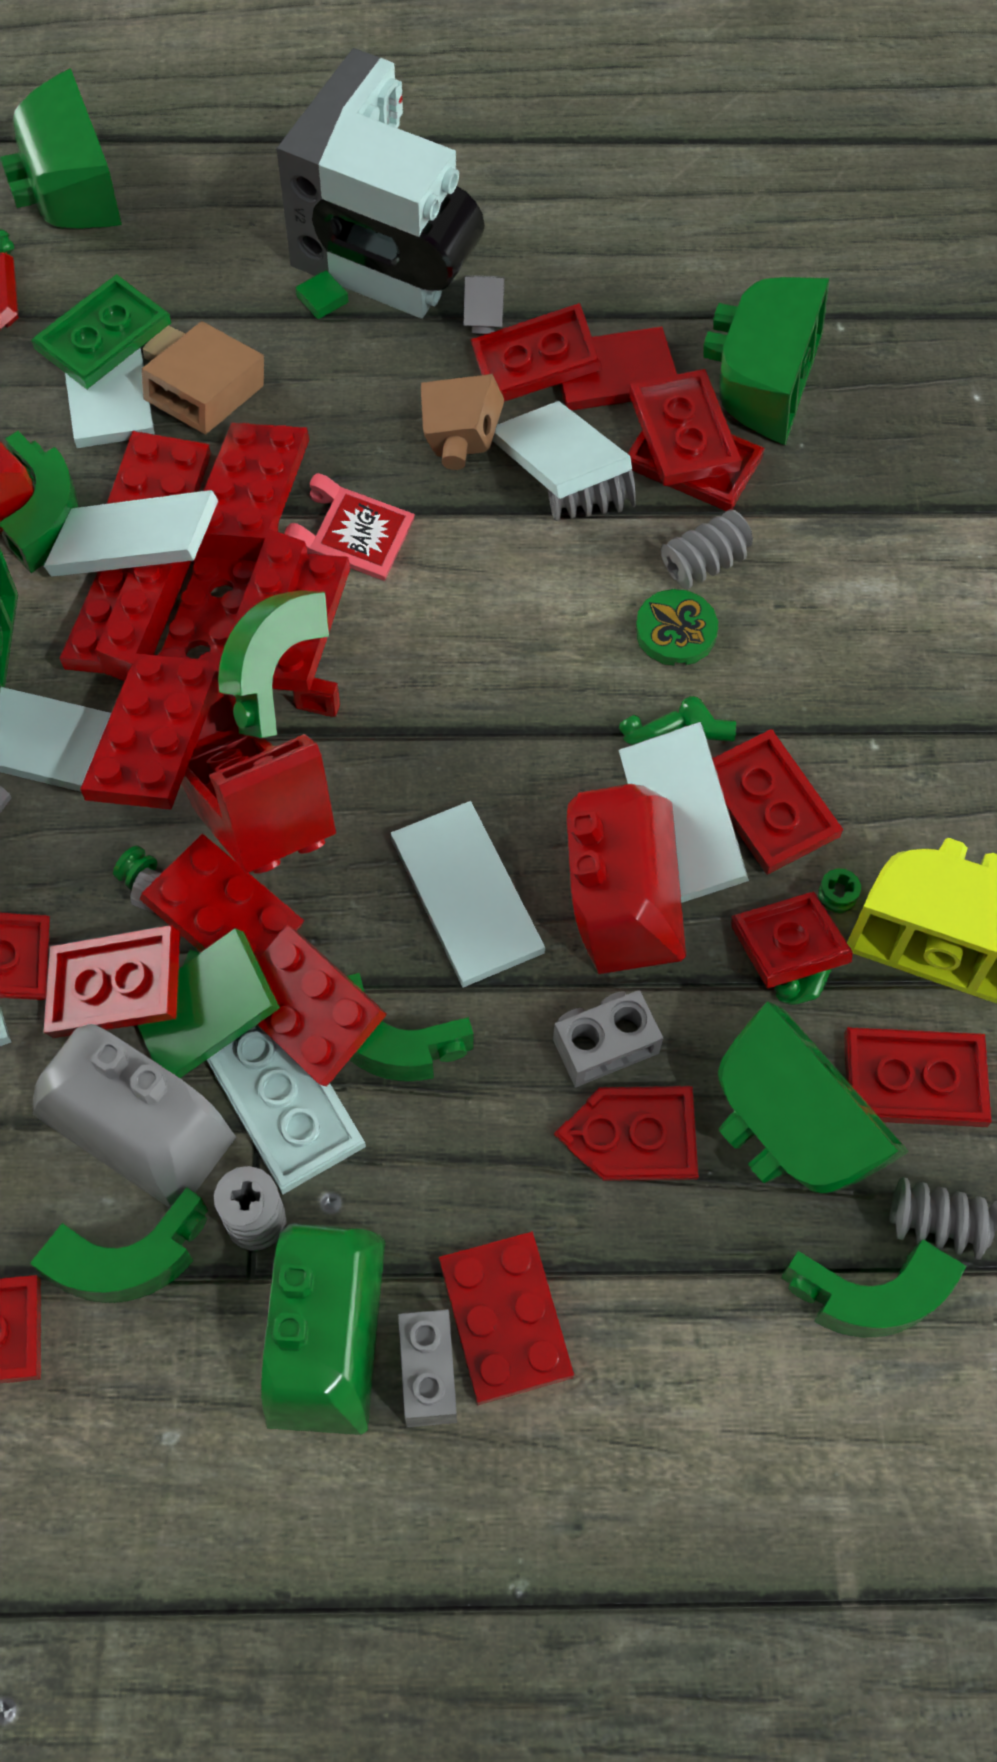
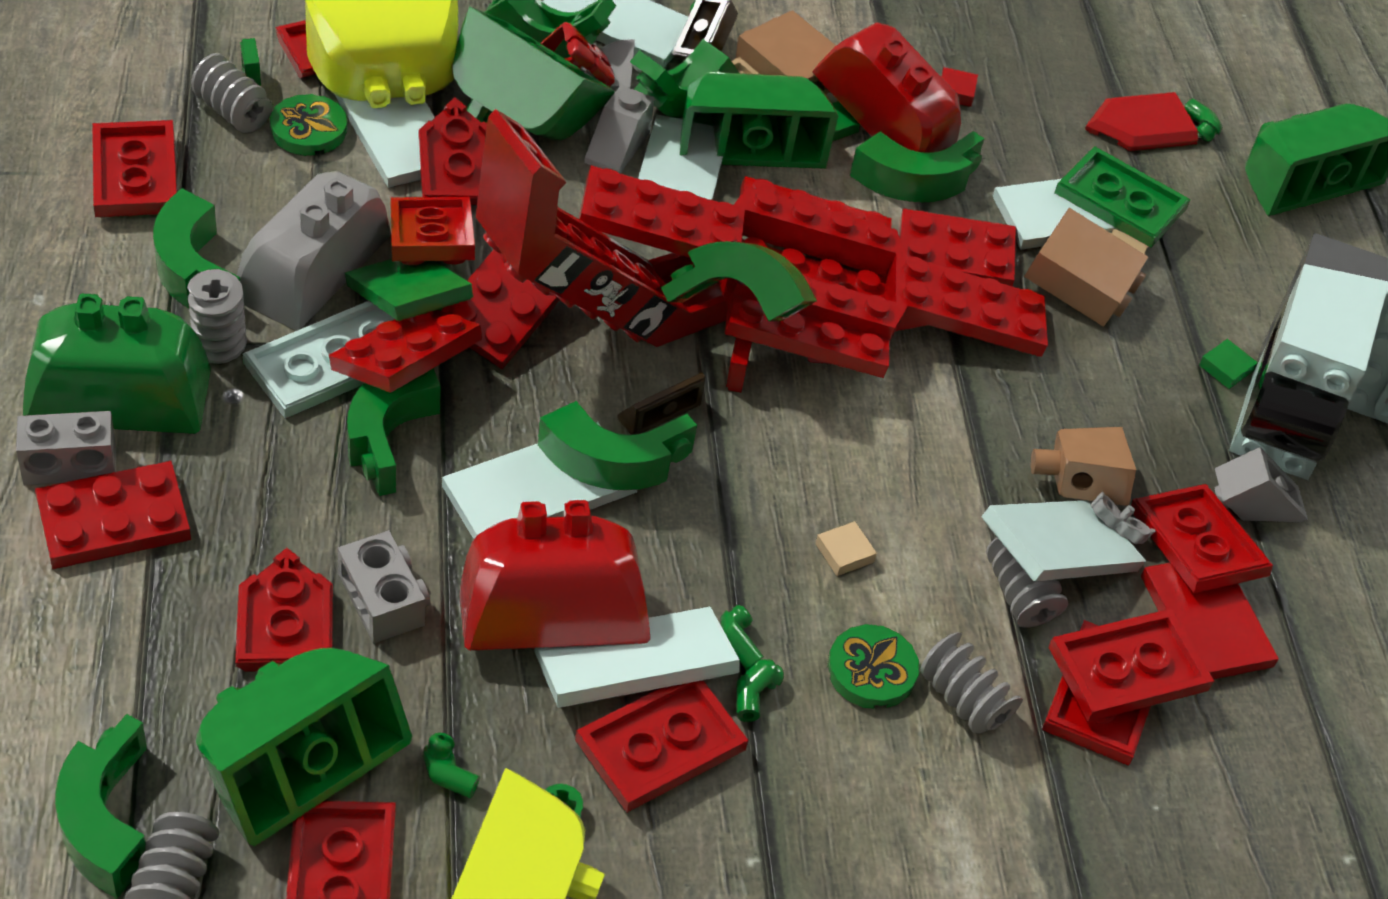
camera: 80 degrees right, 15 degrees down
light aqua tile [44,490,218,577] -> none
flag [284,473,415,581] -> none
green hips [703,277,829,446] -> none
red tile [731,891,853,989] -> none
none -> green arch [538,401,697,490]
none -> dark brown slope [617,373,706,435]
none -> tan tile [815,521,877,576]
none -> light grey piece [1091,491,1156,544]

